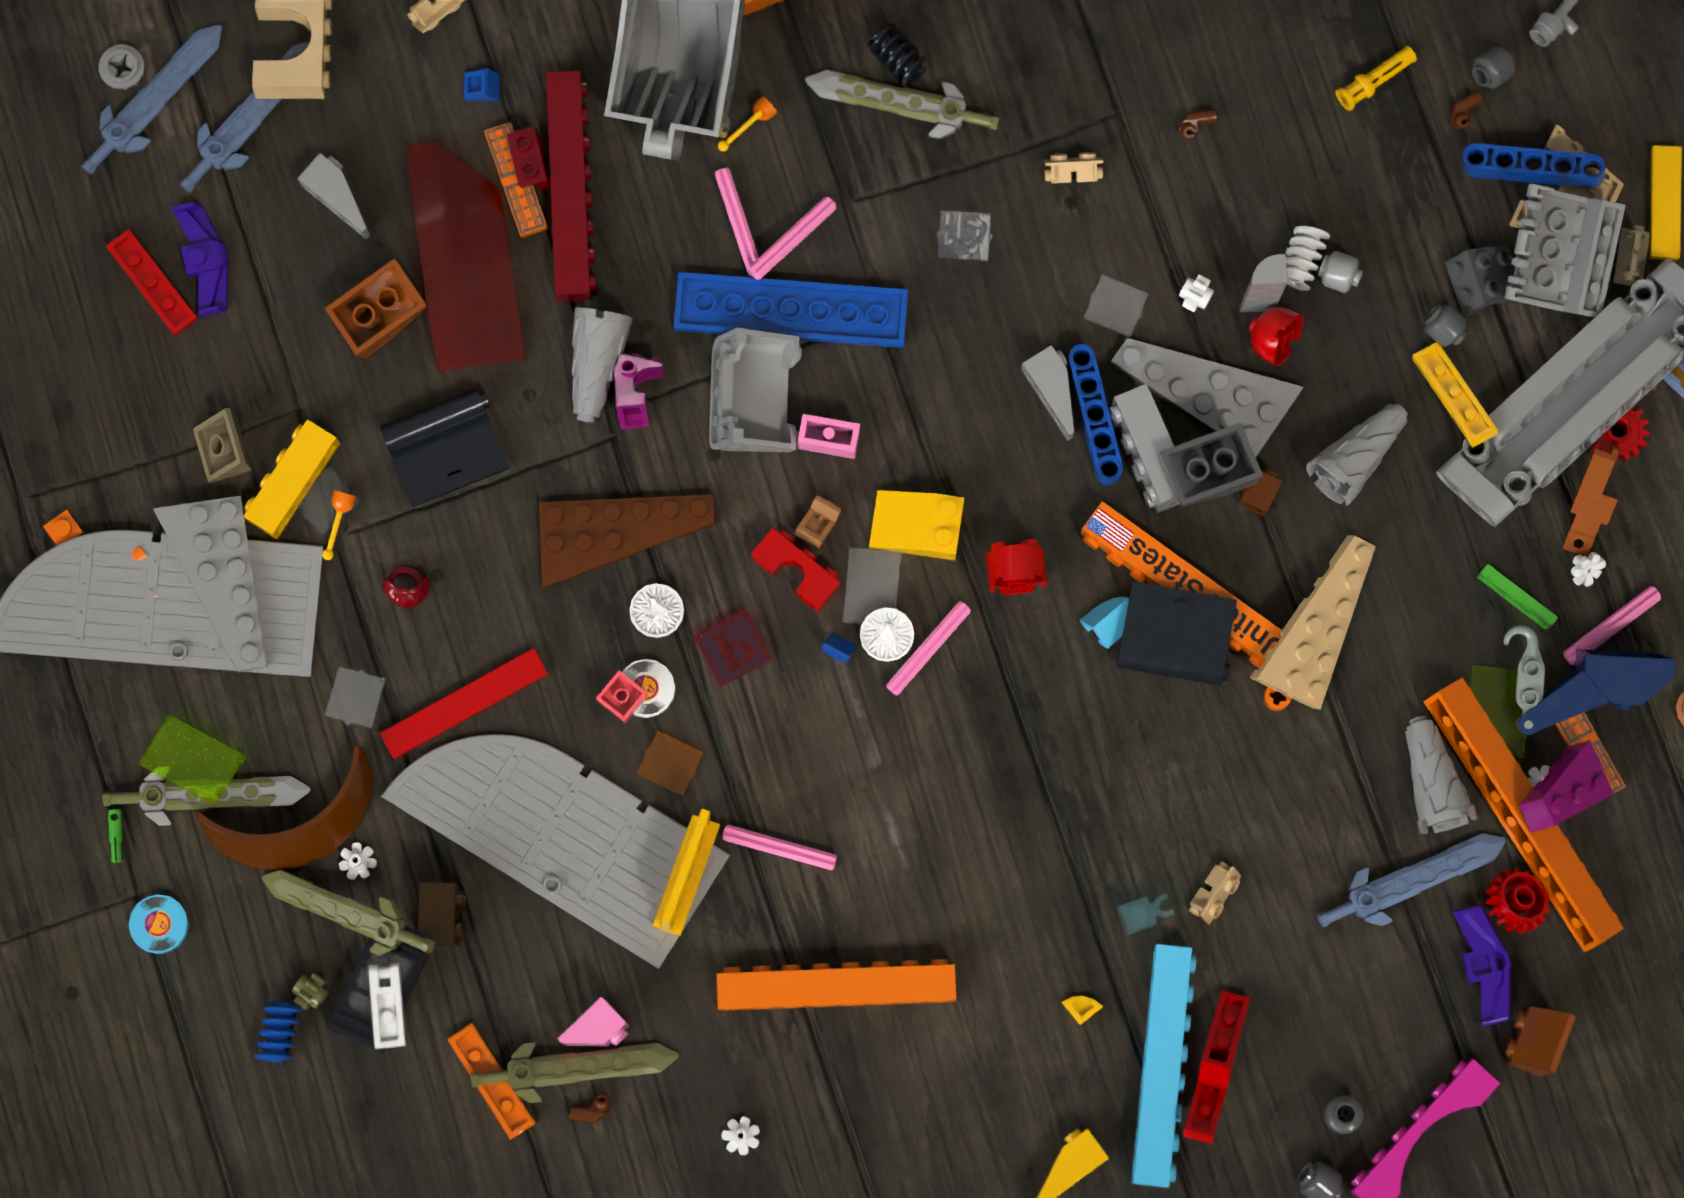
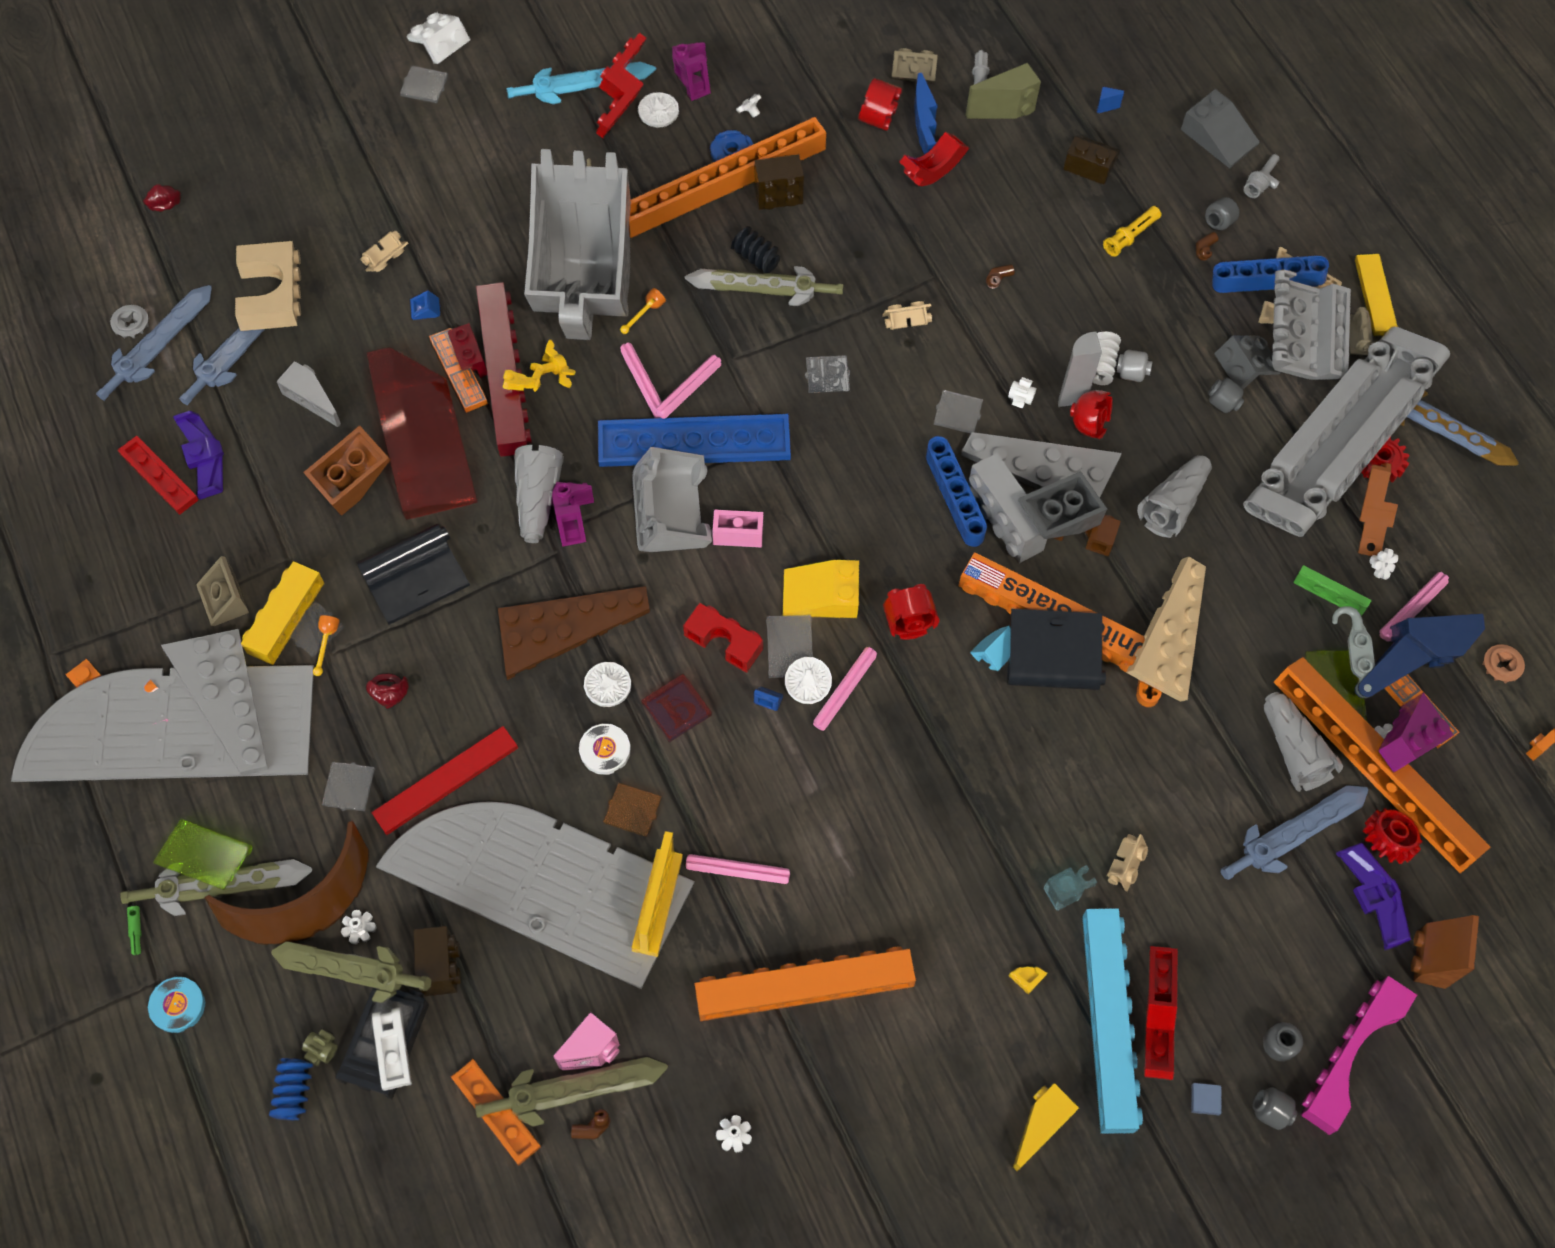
camera: 10 degrees left, 15 degrees down
coral piece [596,670,648,723] -> none
medium nougat bracket [794,495,841,548] -> none
light grey slope [1021,345,1074,441] -> none
yellow tile [1412,342,1498,448] -> none
none -> yellow piece [503,340,576,392]
none -> sand blue tile [1191,1083,1221,1115]

